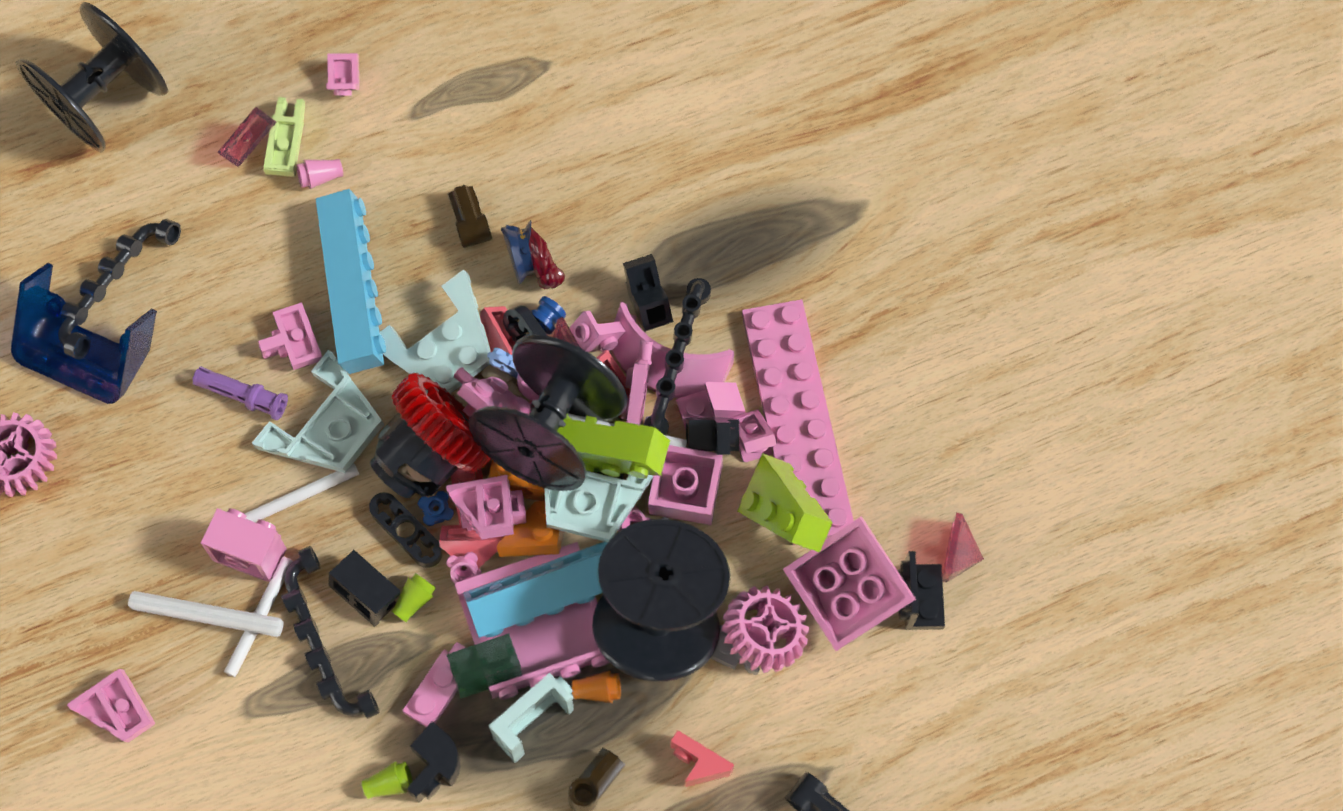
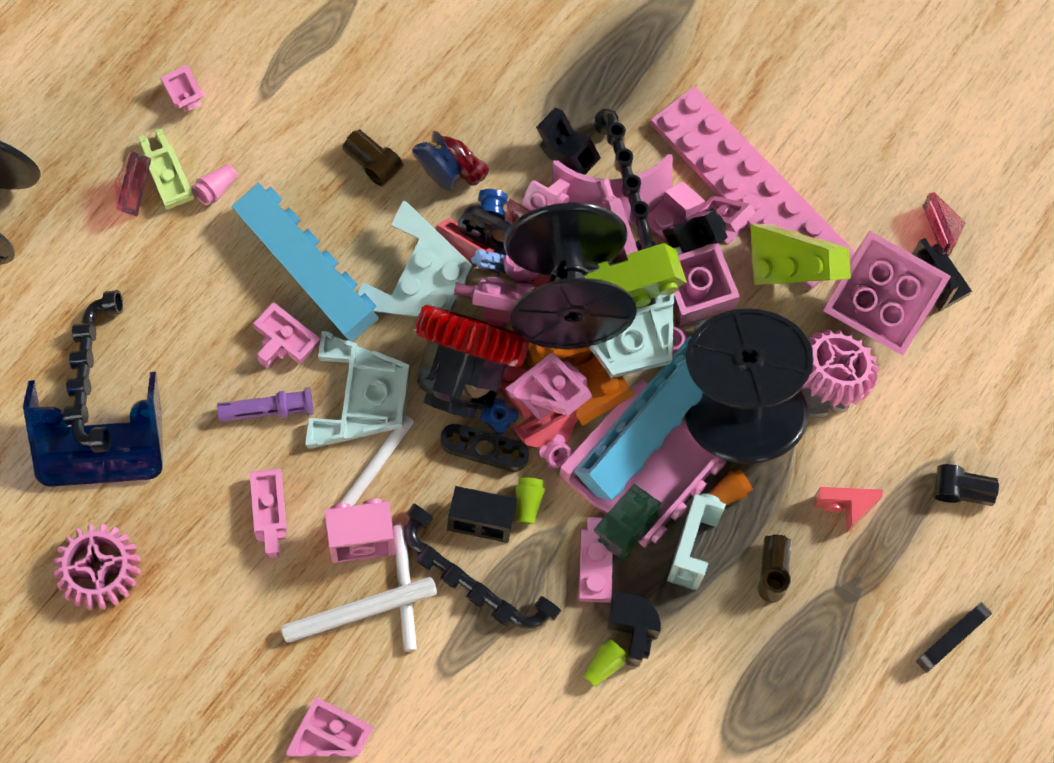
camera: 35 degrees left, 0 degrees up
none -> bright pink hinge [250,469,287,559]

